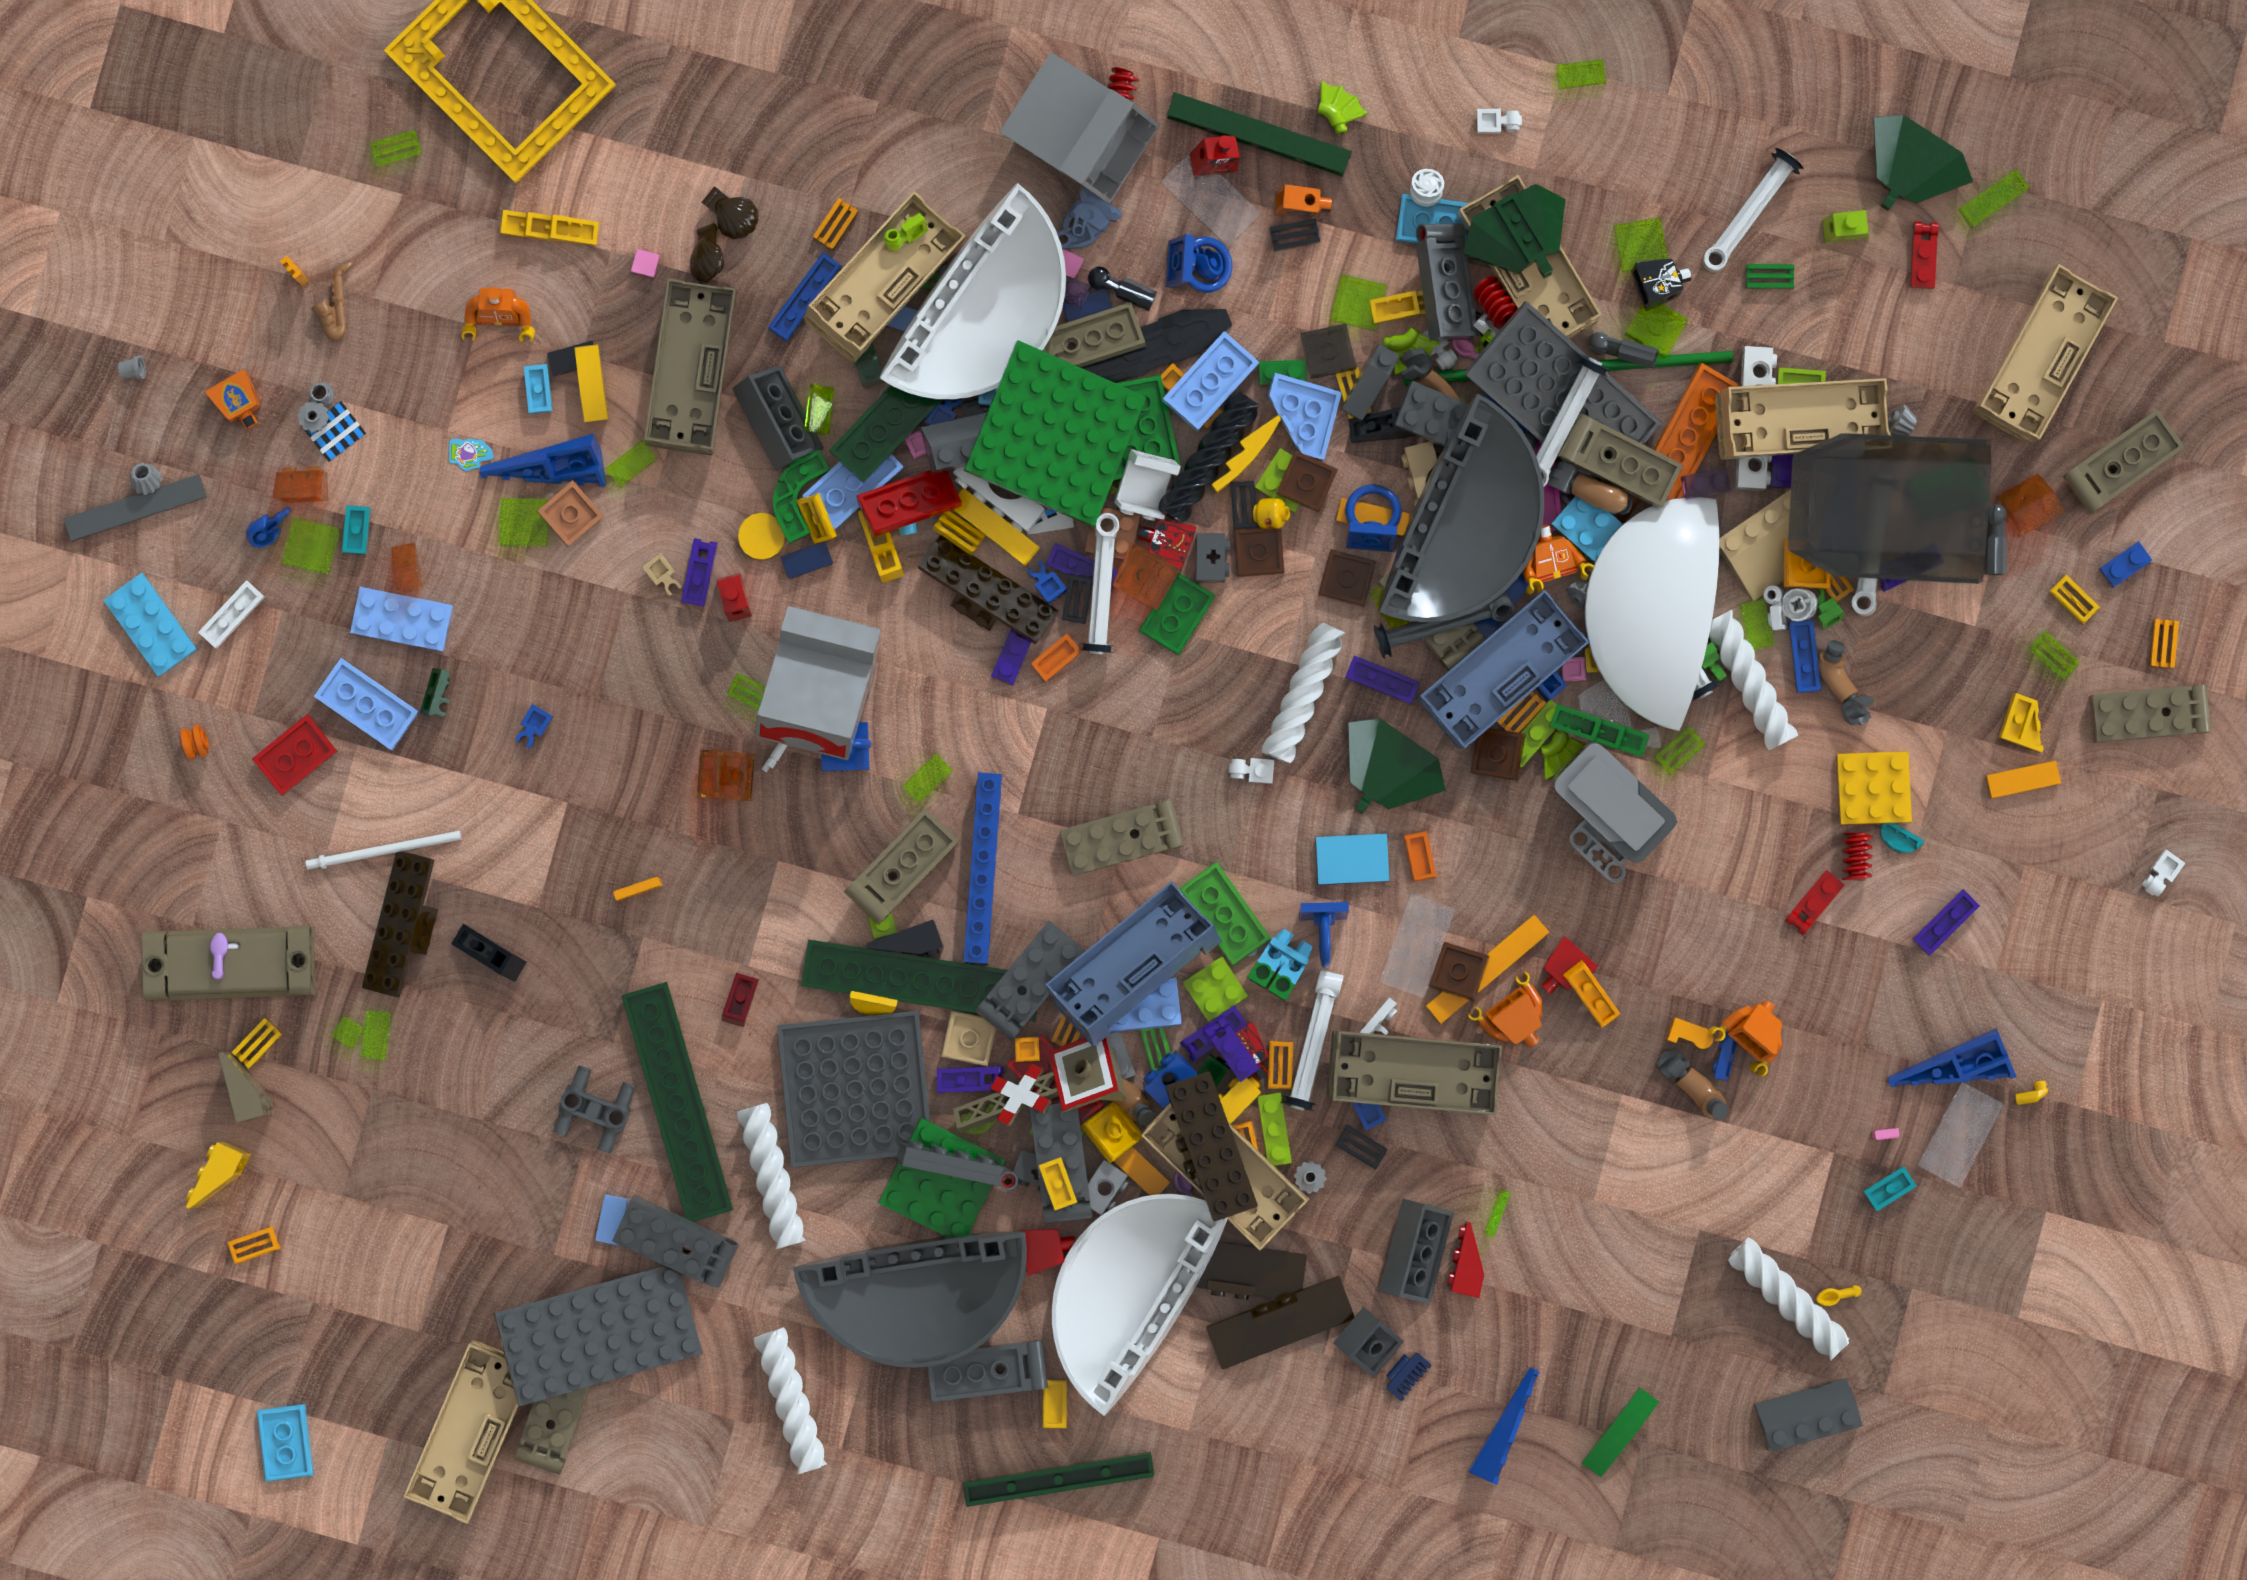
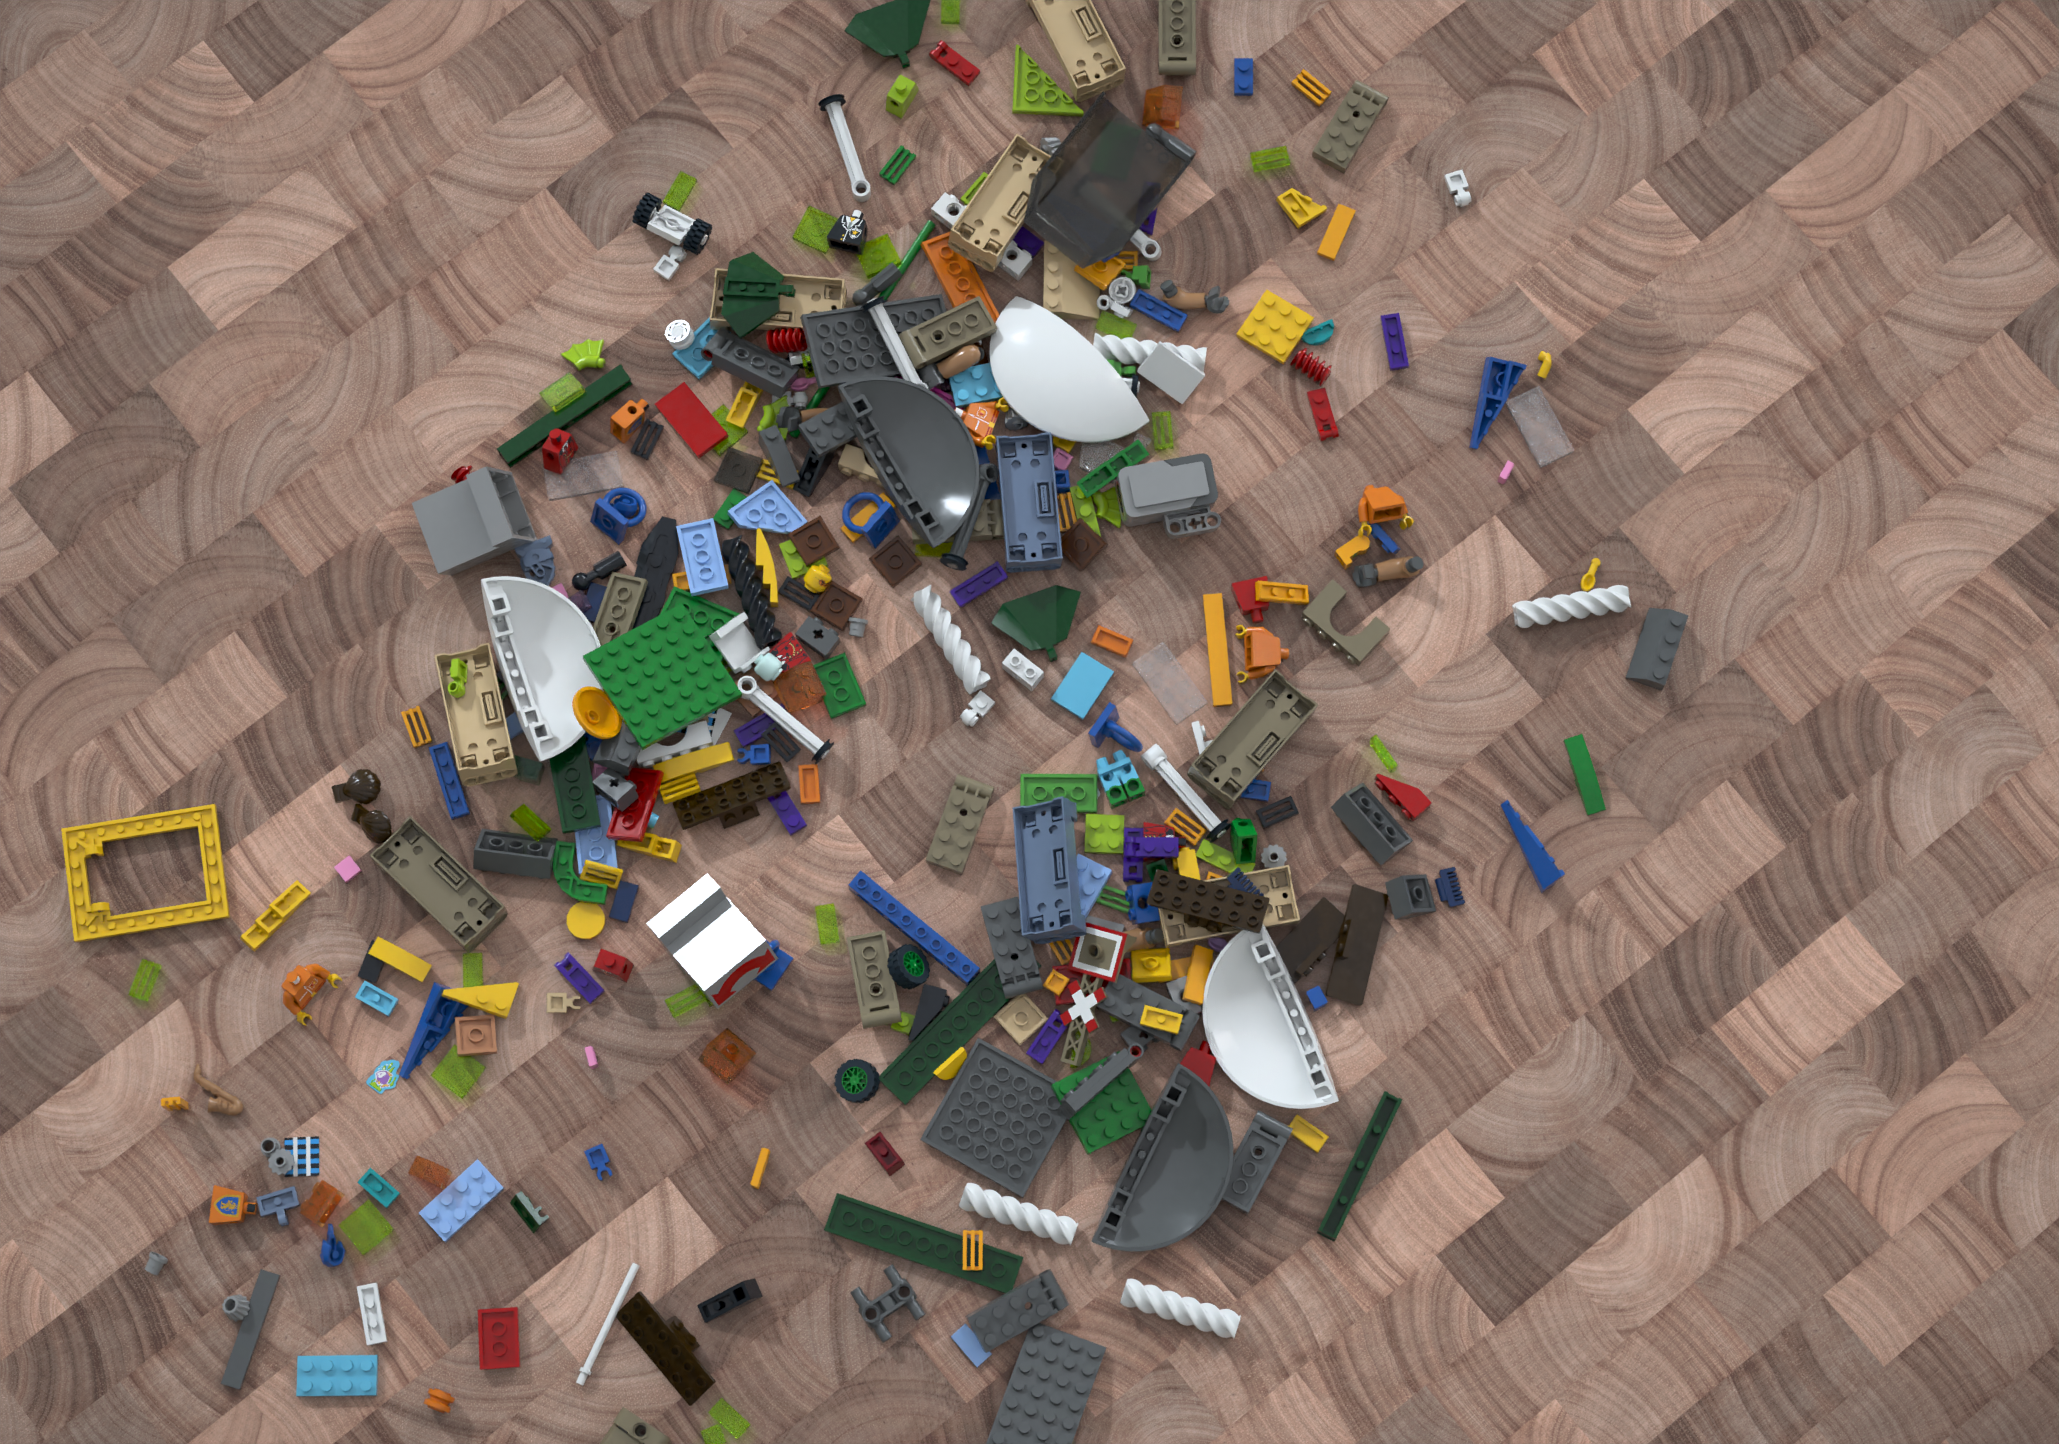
camera: 55 degrees left, 10 degrees down
light blue plate [314,658,419,751] -> none
white wheel [762,743,788,773] -> none
reddish brown tile [1429,942,1490,1002] -> none
clear purple plate [1681,468,1731,500] -> none
teal plate [1863,1166,1917,1212] -> none
yellow tile [2049,574,2100,625] -> none
none -> sand blue plate [256,1186,300,1227]
none -> yellow wing [442,982,519,1019]
none -> clear neon green tile [539,372,586,412]
none -> light orange dish [572,686,622,739]
none -> bright pink tile [585,1046,598,1069]
none -> dark grey brick [592,768,639,812]
none -> plate [632,193,712,255]
none -> red tile [654,382,729,459]
none -> light aqua head [754,653,783,681]
none -> black wheel [834,1059,880,1103]
none -> light grey piece [849,617,868,637]
none -> black wheel [887,944,930,990]
none -> light orange tile [963,1230,983,1271]
none -> white brick [1002,649,1044,692]
none -> lime tile [1012,45,1084,117]
none -> white tile [1137,342,1205,404]
none -> light orange tile [1182,945,1213,1005]
none -> dark blue piece [1227,867,1264,896]
none -> green torso [1230,818,1257,865]
none -> dark tan arch [1301,579,1390,666]
none -> blue slope [1306,986,1328,1012]

